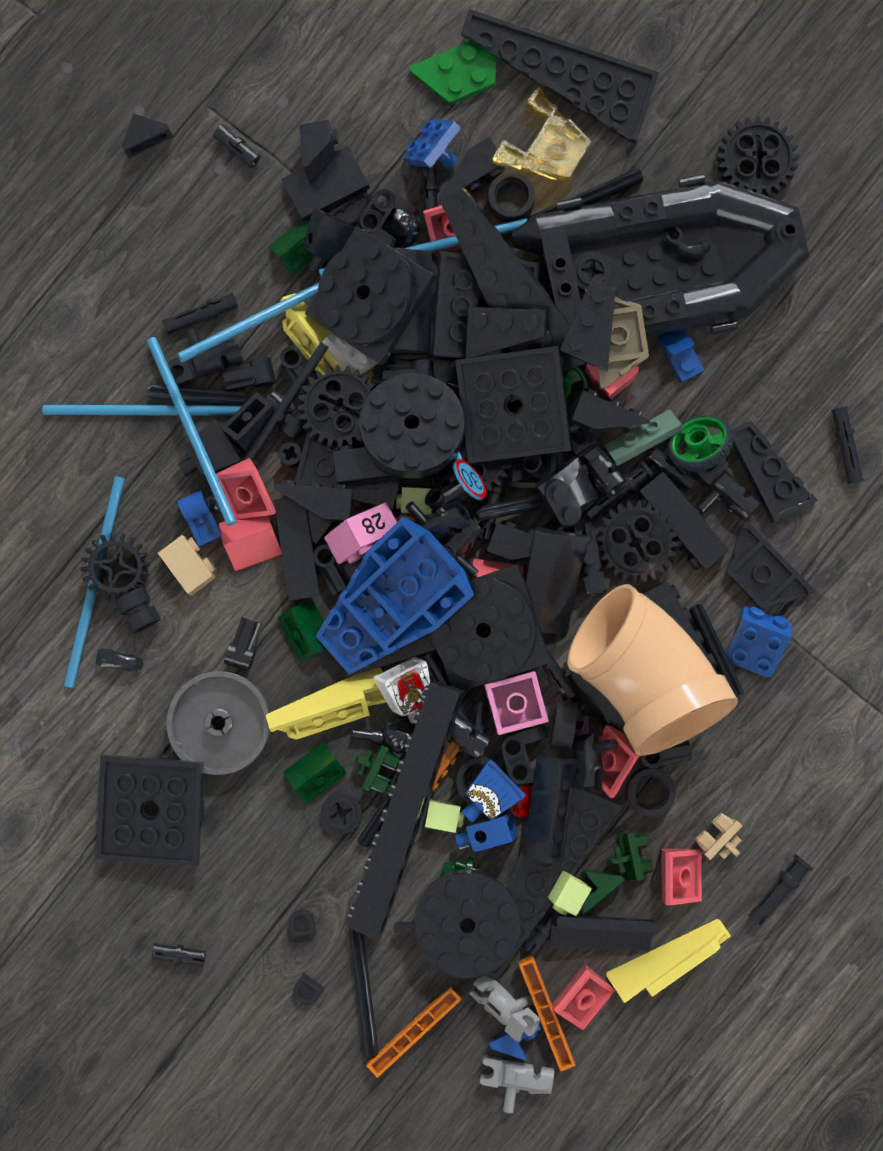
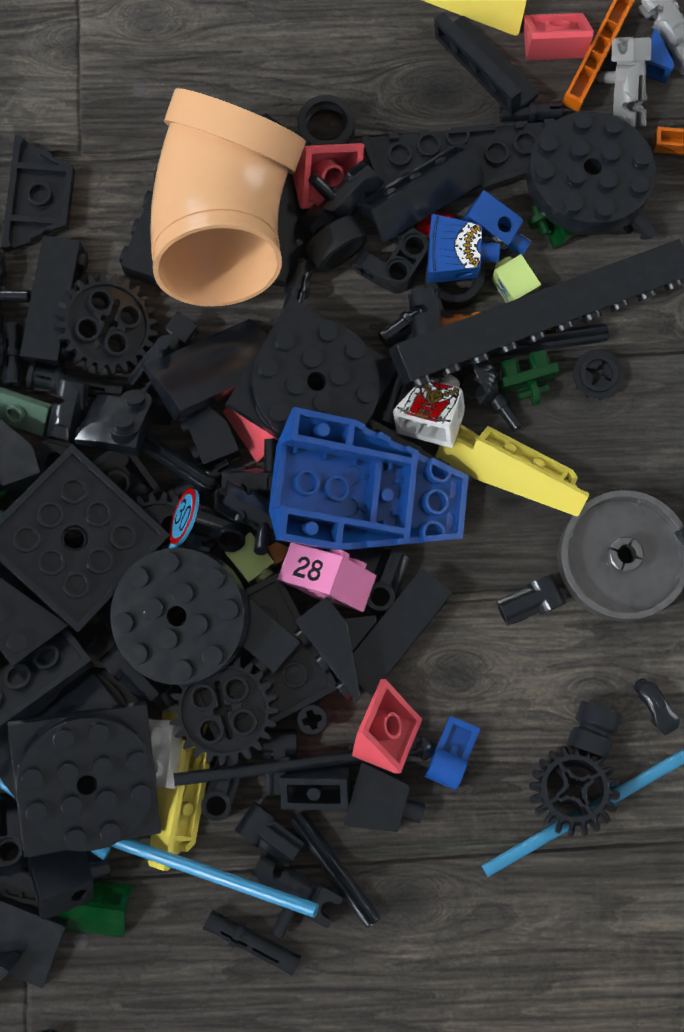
camera: 140 degrees left, 5 degrees down
dark azure piece [43,405,242,416] -> none
dark azure piece [147,337,237,526] -> none
tan brick [158,535,216,595] -> none
coral slope [219,515,282,571] -> none
dark green panel [278,600,326,662] -> none
dark green panel [284,742,347,804] -> none
bright pink brick [484,670,549,735] -> none
yellowish green brick [548,871,591,916] -> none
dark green slope [581,869,625,913] -> none
dark green hips [608,833,653,881] -> none
coral slope [661,849,702,905] -> none
black axle [689,604,744,698] -> none
tan hips [695,813,742,860] -> none
blue bracket [726,605,792,677] -> none

